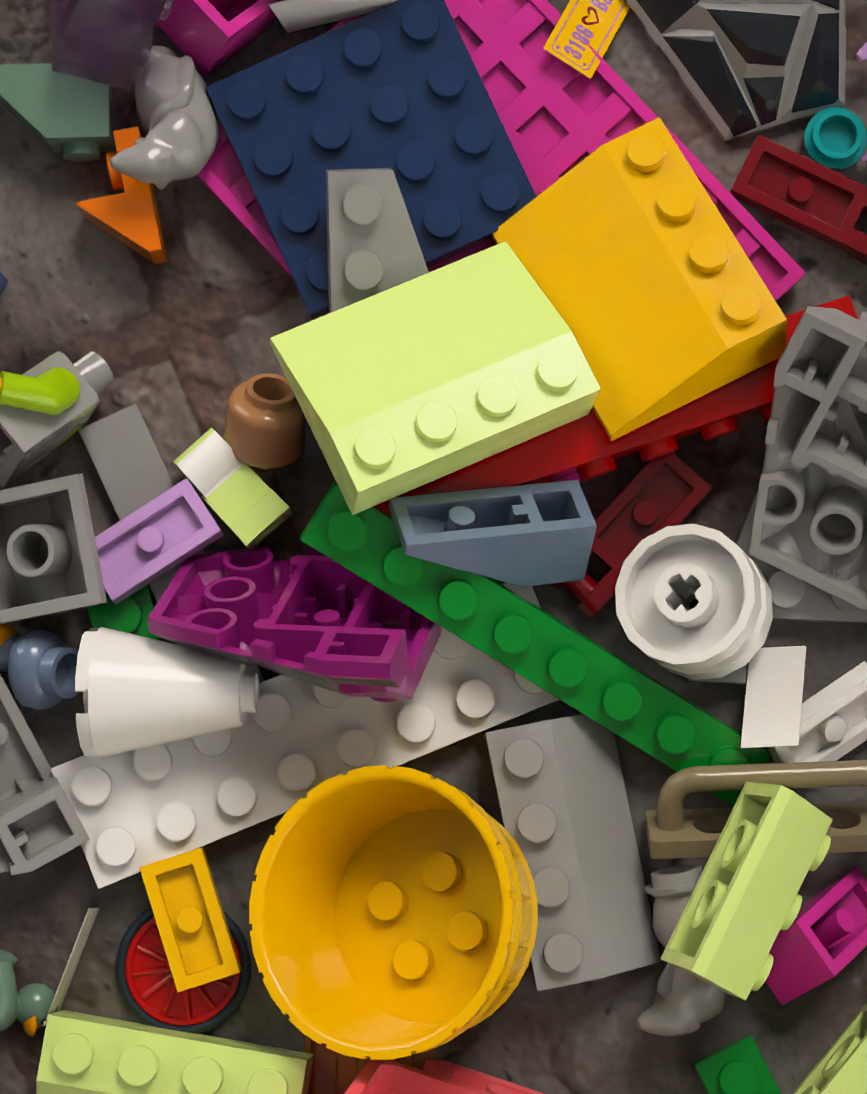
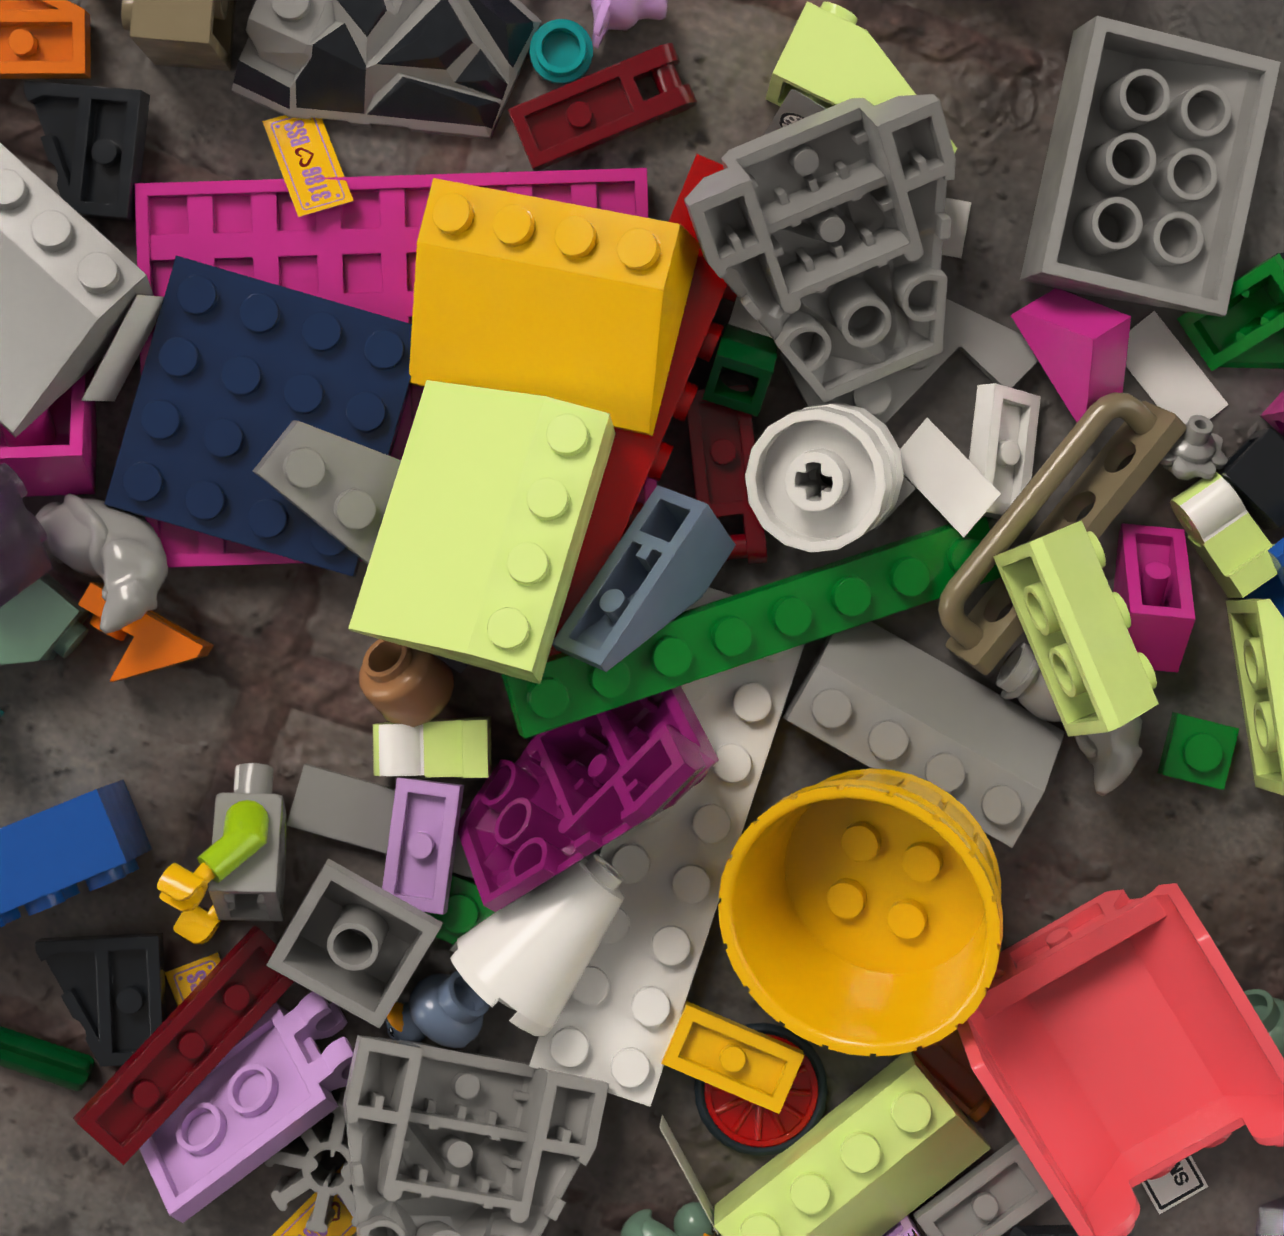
camera: 45 degrees left, 5 degrees up
none -> dark green leg [702,296,778,417]

